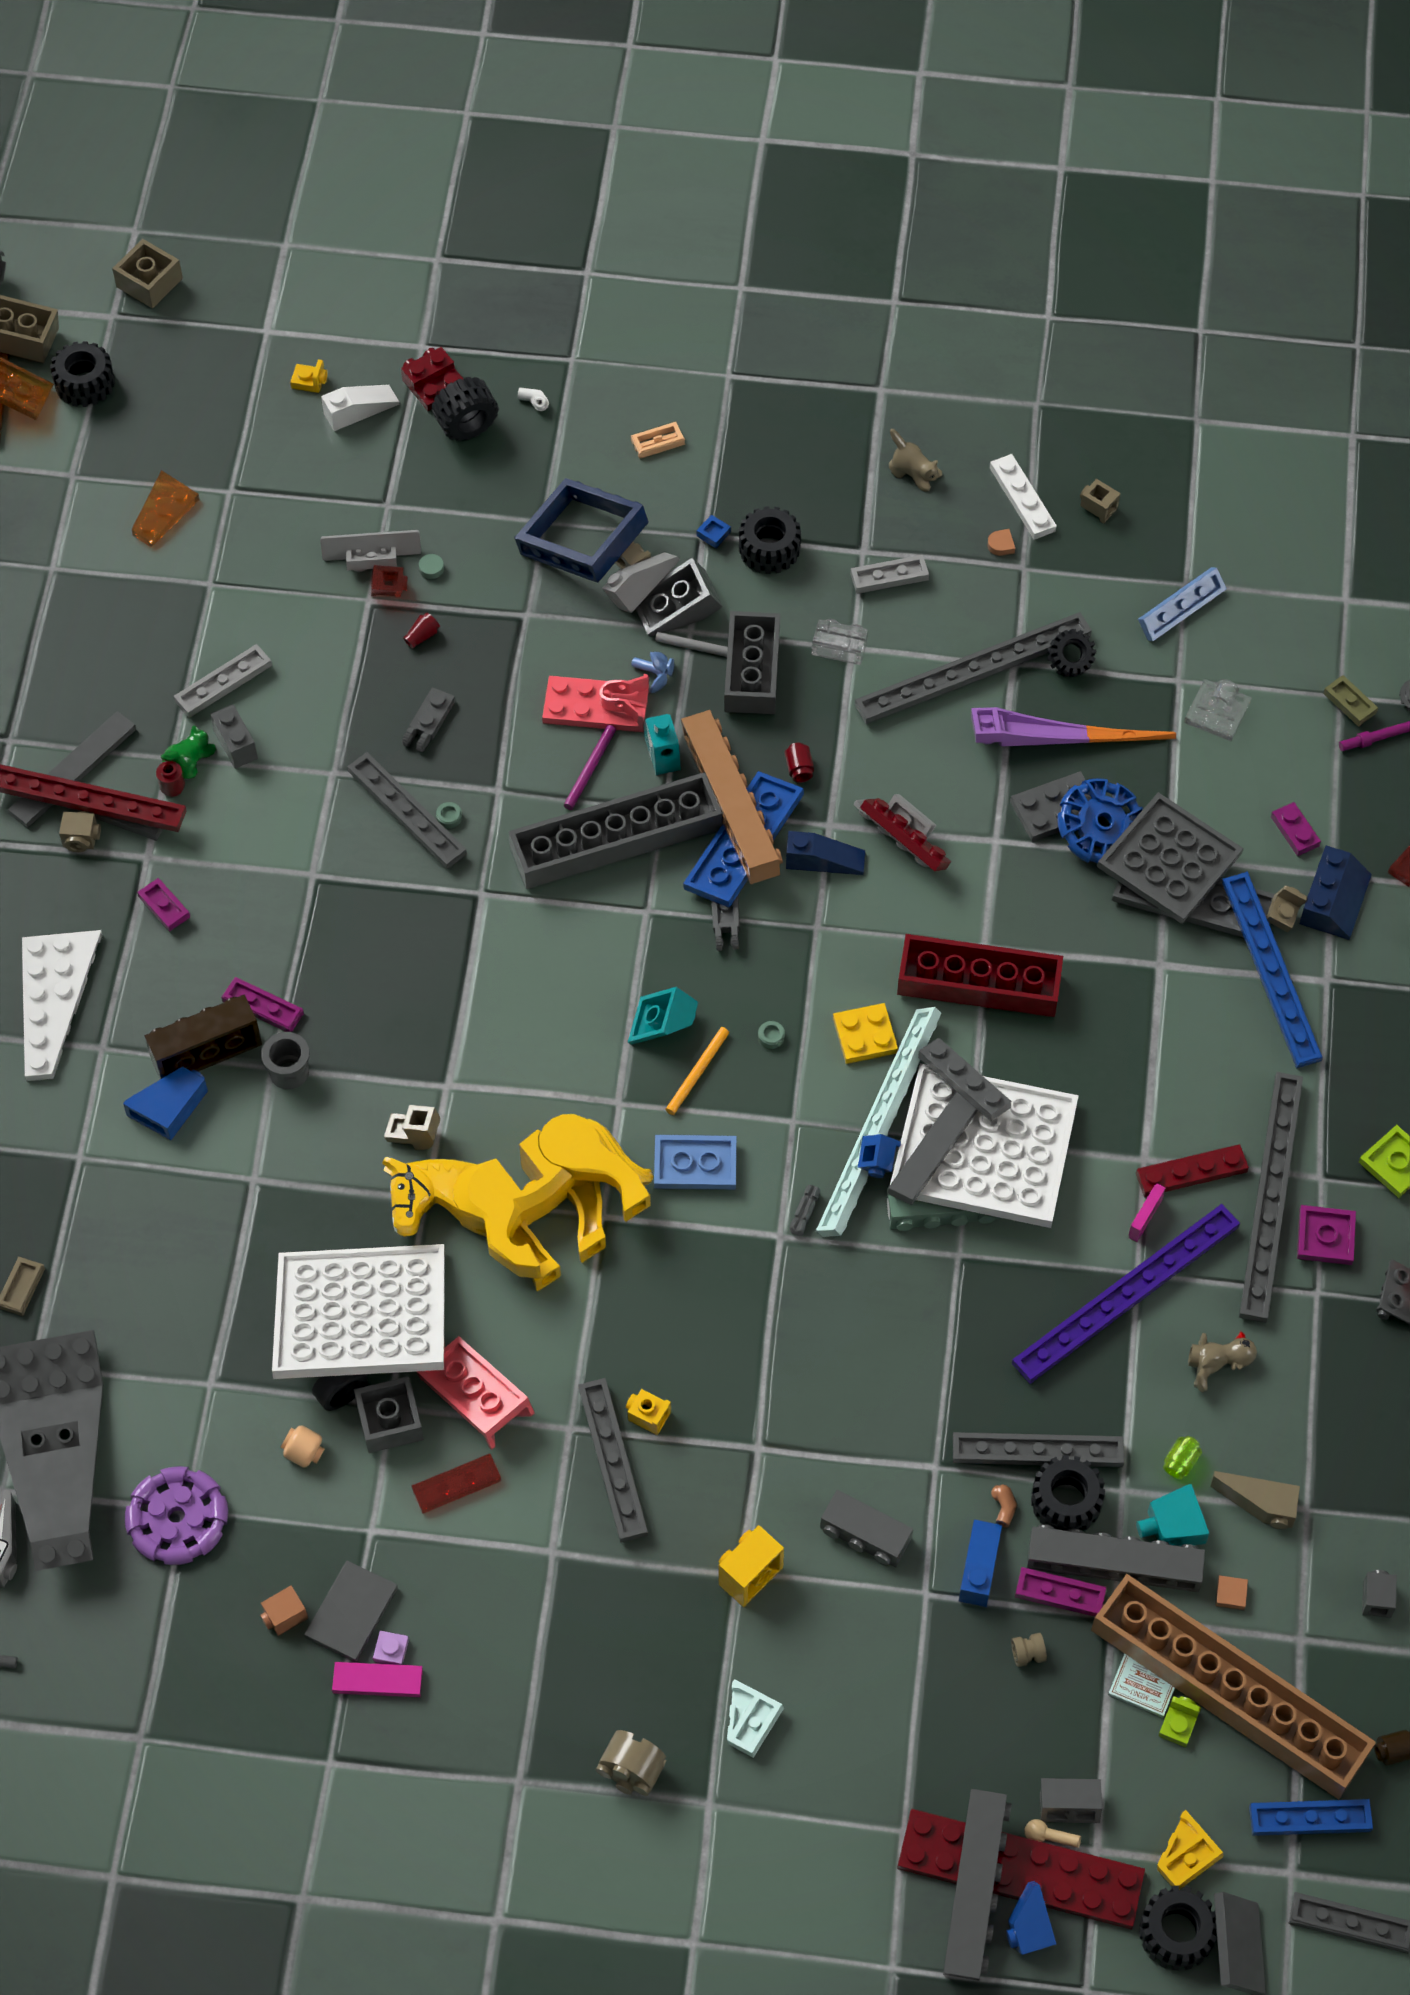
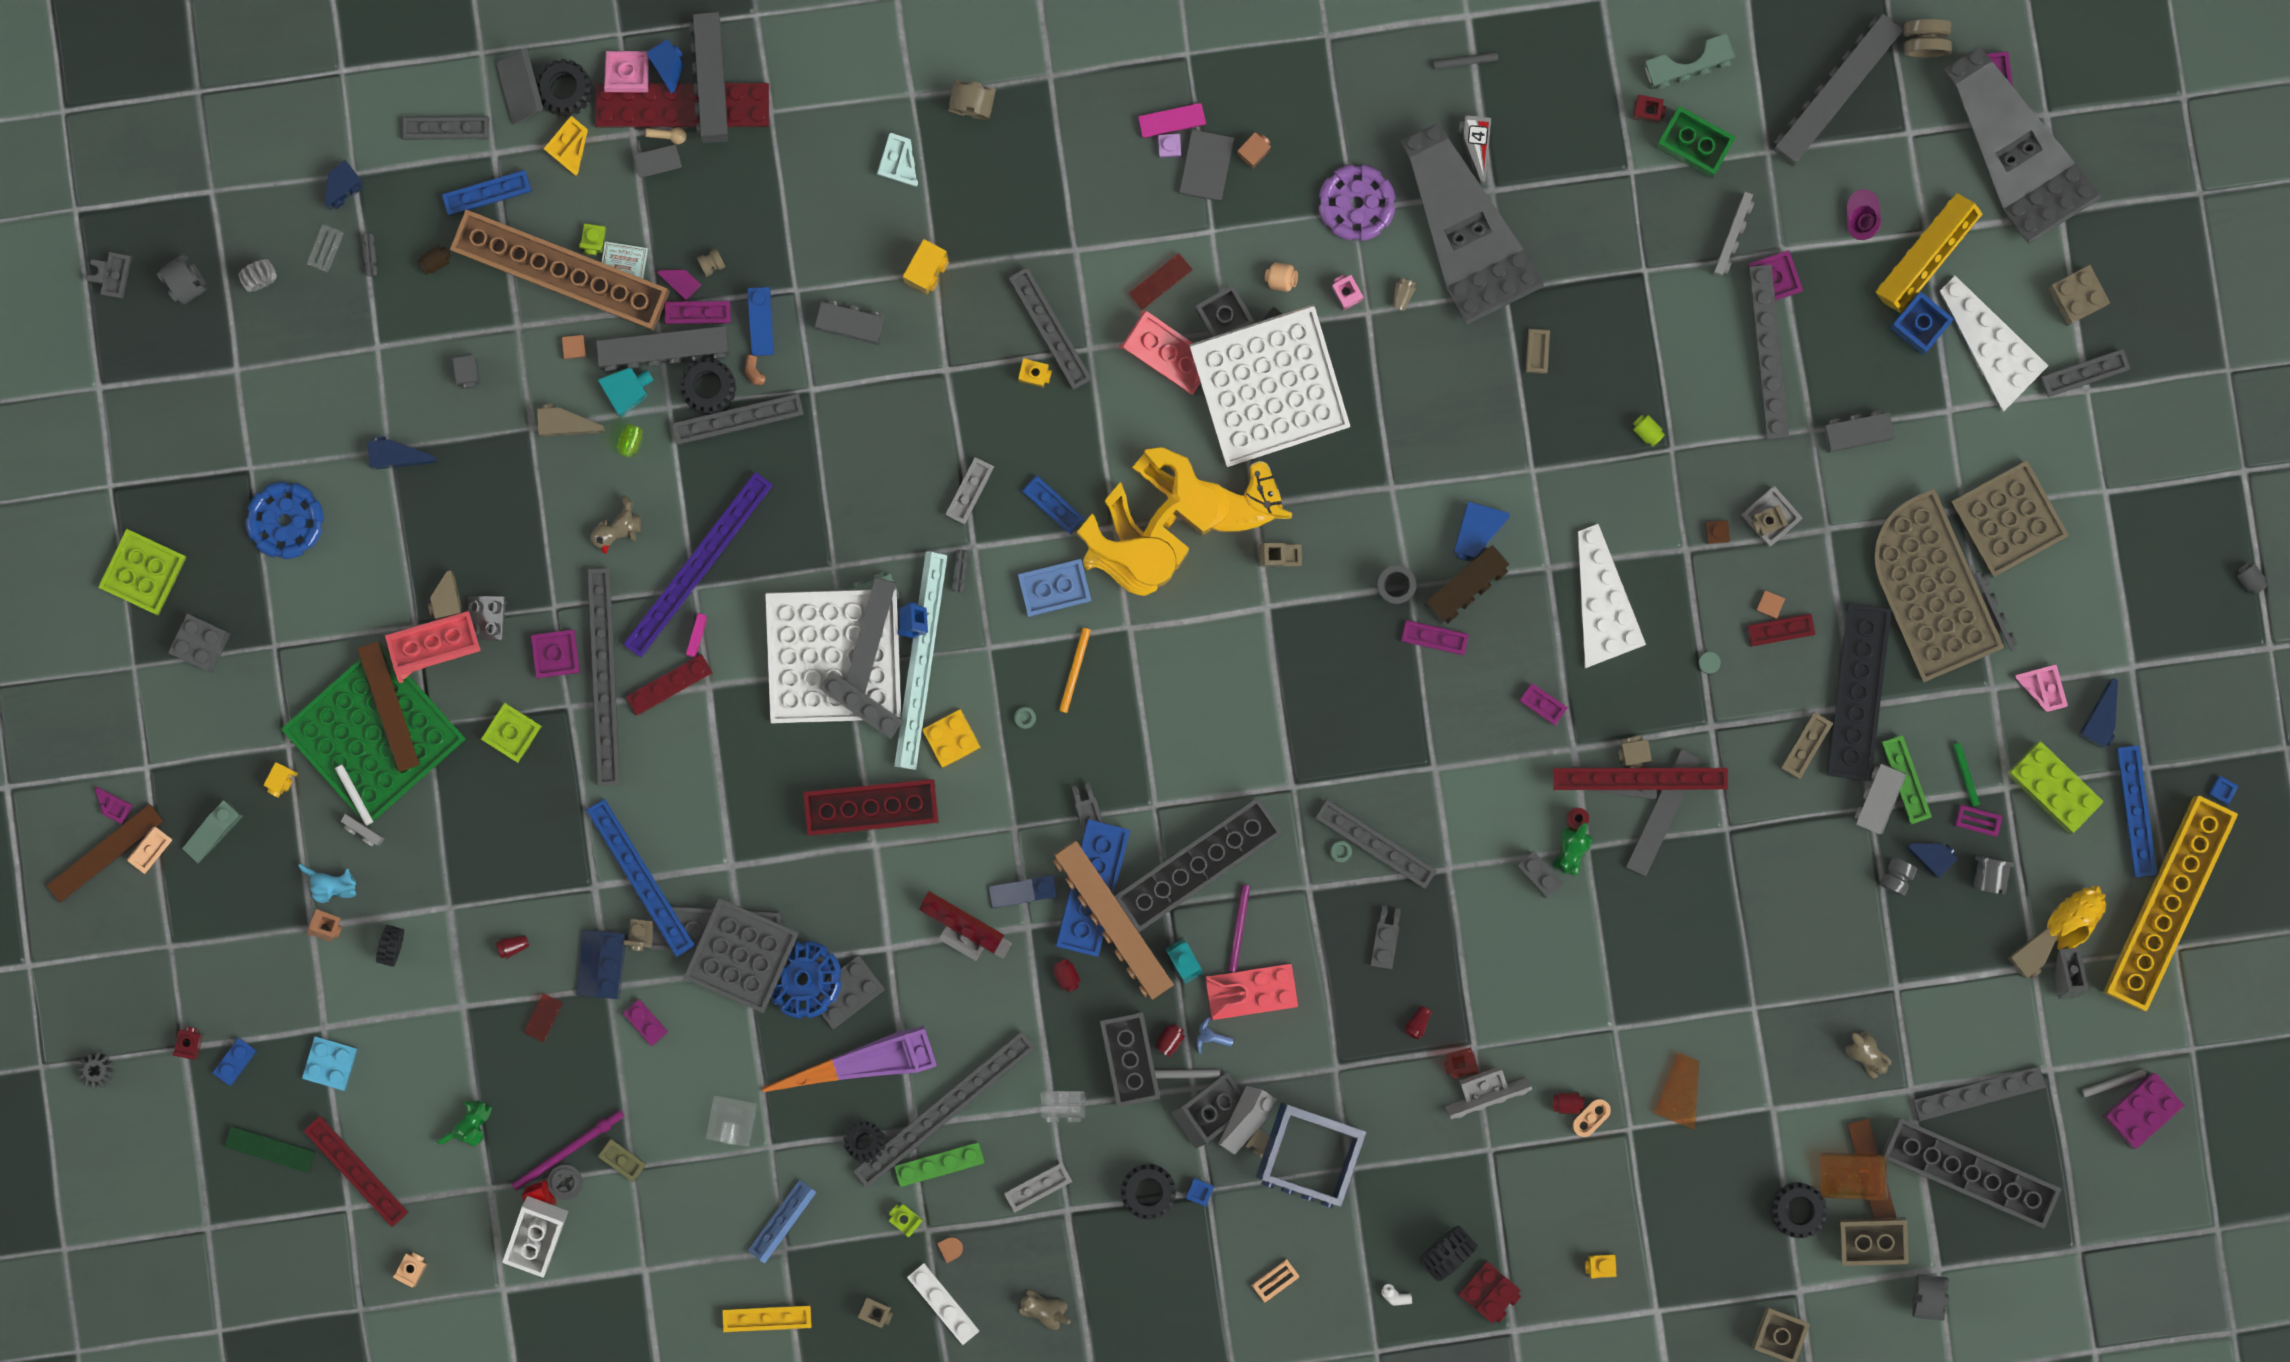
camera: 160 degrees right, 25 degrees up
light grey plate [174,644,272,718] -> none
white slope [321,385,400,431] -> none
sand green tile [419,554,444,579] -> none
teal slope [628,986,699,1045] -> none
none -> bright pink tile [604,51,649,92]
none -> magenta tile [657,270,701,301]
none -> yellow plate [723,1305,812,1332]
none -> lime brick [888,1203,923,1237]
none -> bright green plate [894,1142,985,1187]
none -> light grey plate [945,457,994,525]
none -> blue tile [1022,475,1085,535]
none -> dark red brick [1155,1023,1185,1057]
none -> bright pink brick [1332,274,1364,310]
none -> dark tan cone [1392,278,1416,311]
none -> dark red brick [1553,1092,1584,1114]
none -> light nougat plate [1573,1099,1611,1137]

